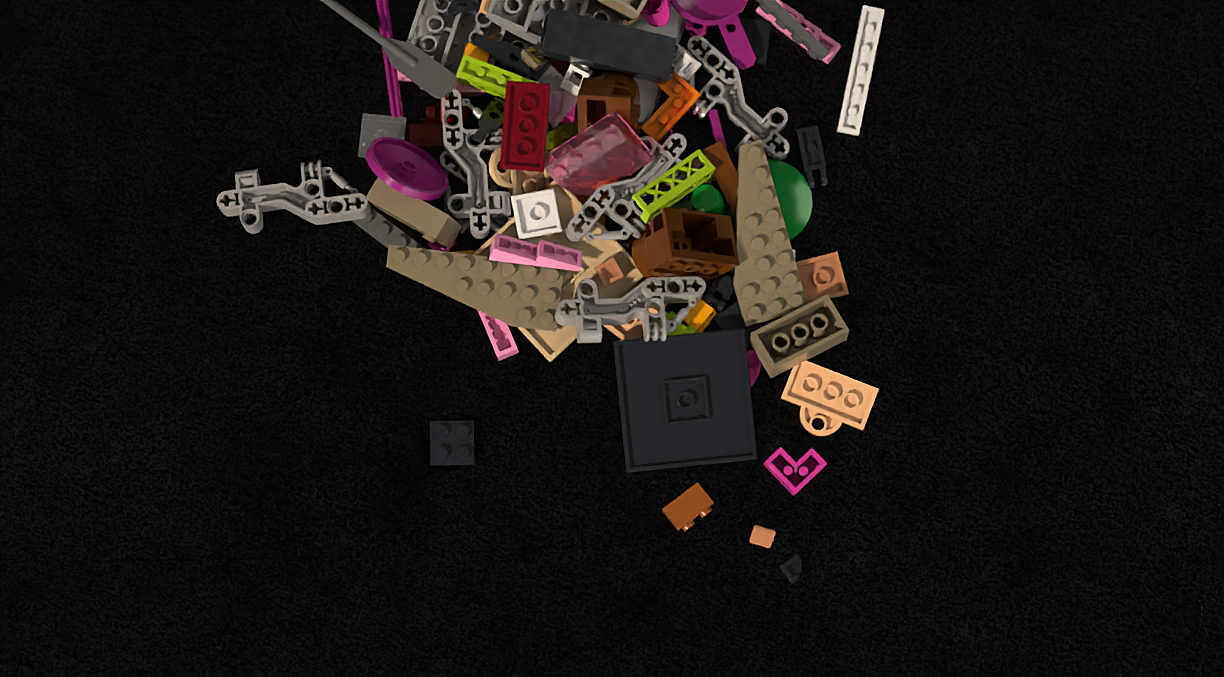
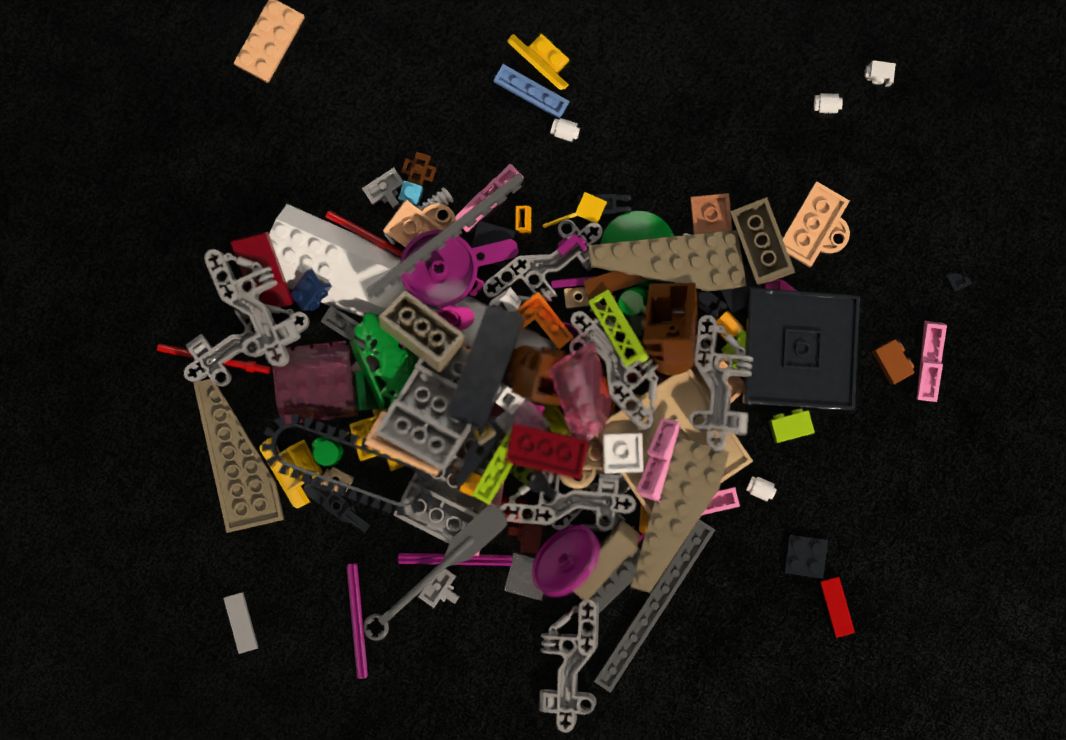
camera: 75 degrees left, 5 degrees up
nougat plate [594,257,624,287] -> none
nougat slope [750,525,776,548] -> none
dark pink brick [763,447,827,496] -> none
white plate [837,5,884,136] -> none
none -> light grey hinge [418,569,460,608]
none -> medium blue plate [494,64,569,119]
none -> yellow plate [507,34,569,90]
none -> light orange piece [516,206,531,233]
none -> yellow piece [543,192,607,228]
none -> white brick [551,118,580,142]
none -> magenta bracket [557,234,587,257]
none -> tan brick [564,287,591,309]
none -> dark grey plate [594,520,715,693]
none -> white brick [746,476,777,501]
none -> lime brick [769,408,815,443]
none -> white brick [814,94,842,113]
none -> red tile [820,576,855,638]
none -> white brick [865,61,896,87]
none -> bright pink slope [917,321,947,402]

